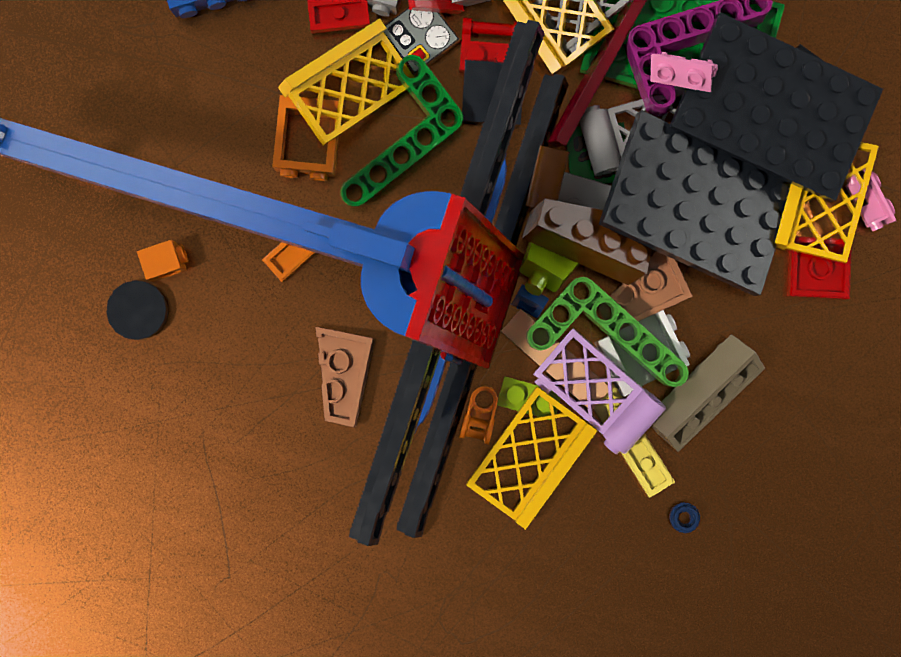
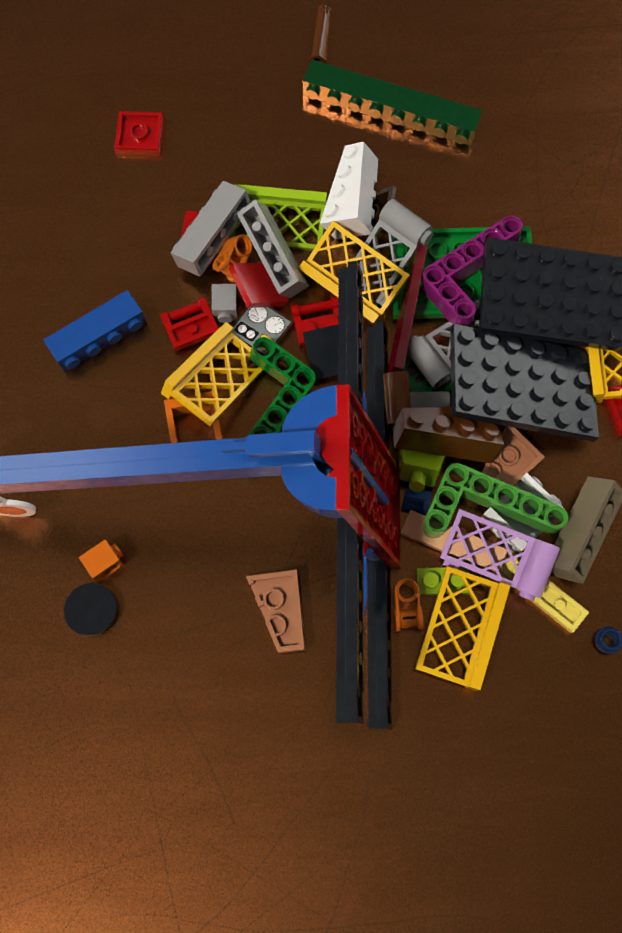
camera: 15 degrees left, 15 degrees down
orange tile [262,242,316,282] -> none
bright pink hinge [650,52,718,92] -> none

